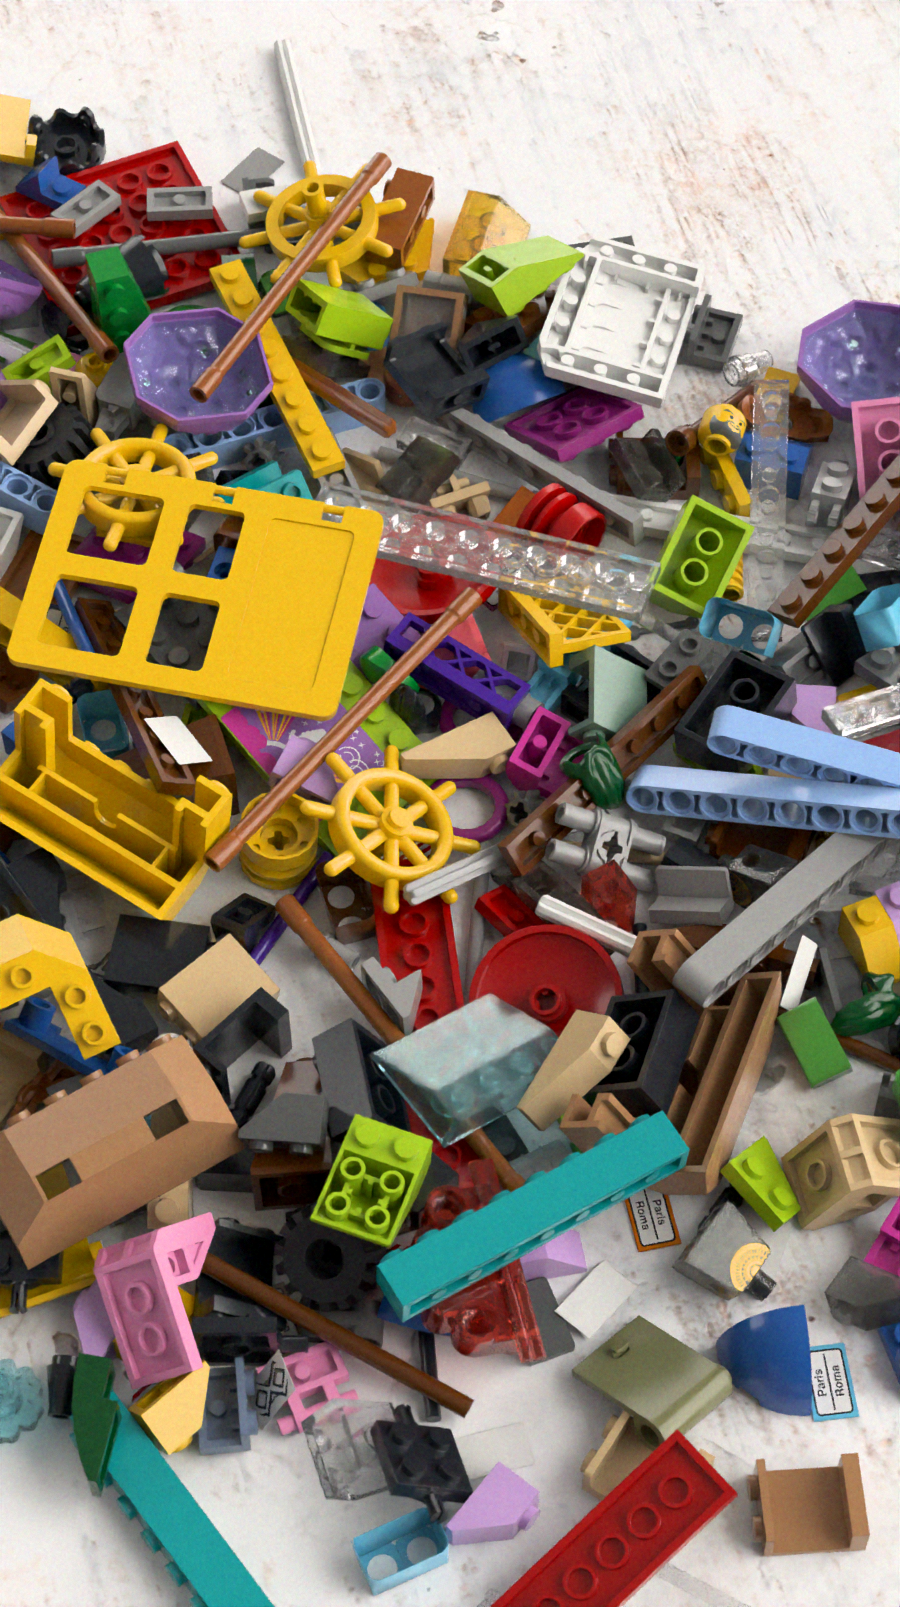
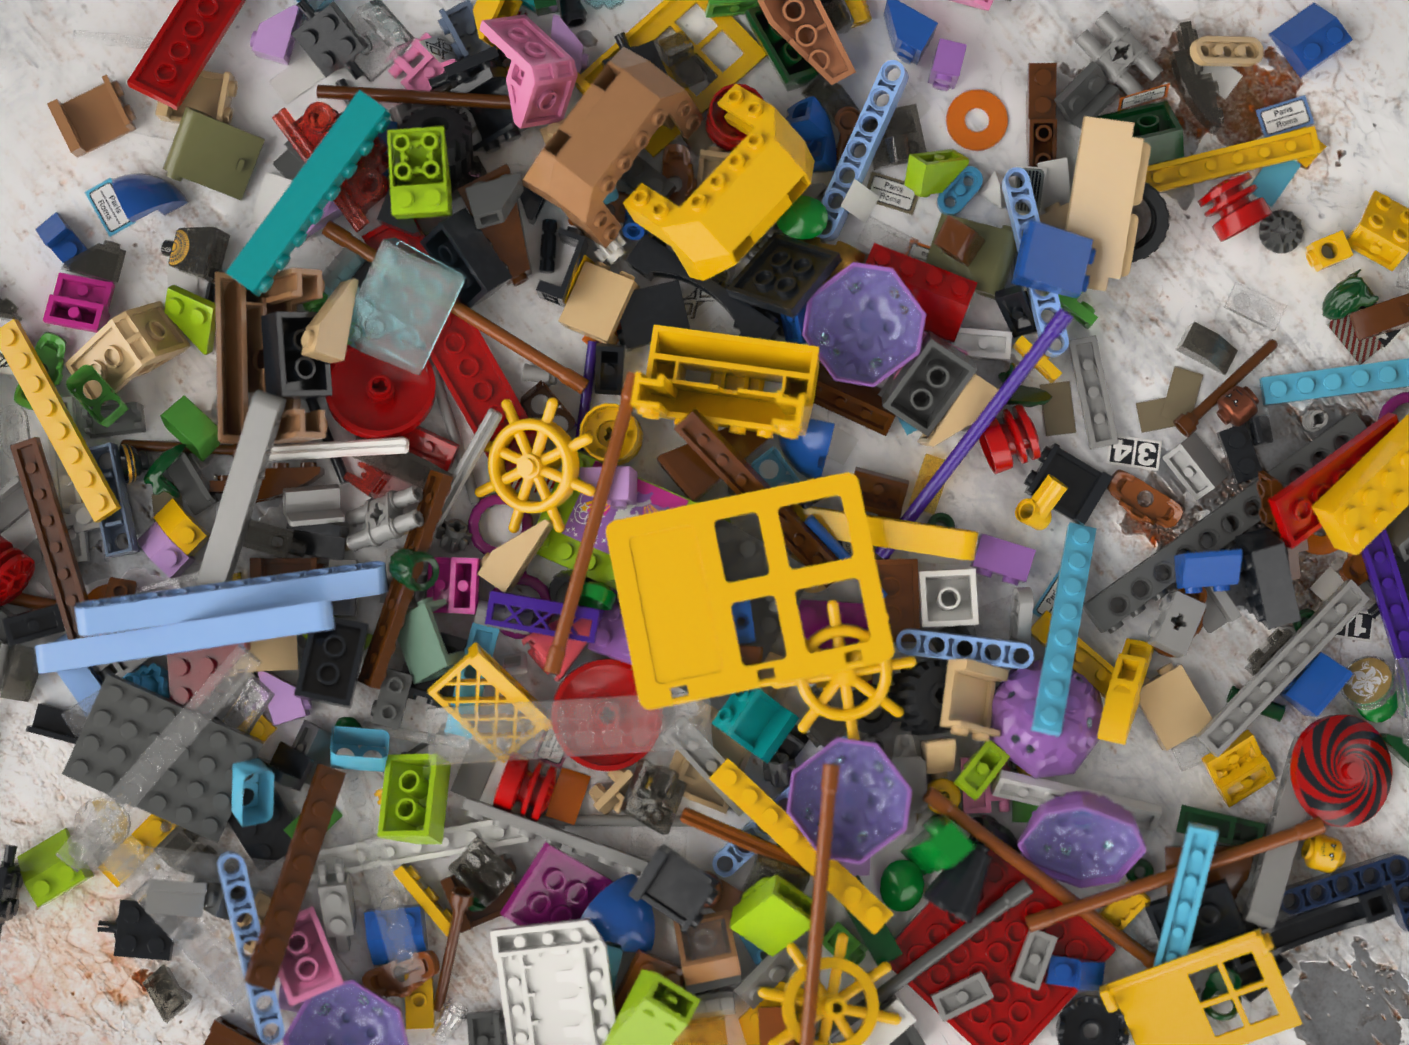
camera: 160 degrees right, 30 degrees up
white sticker [144,716,213,765] -> none
light grey slope [360,956,423,1037] -> none
black slope [456,315,530,372] -> none
yellow head [697,404,747,456] -> none
white sticker [780,935,817,1010] -> none

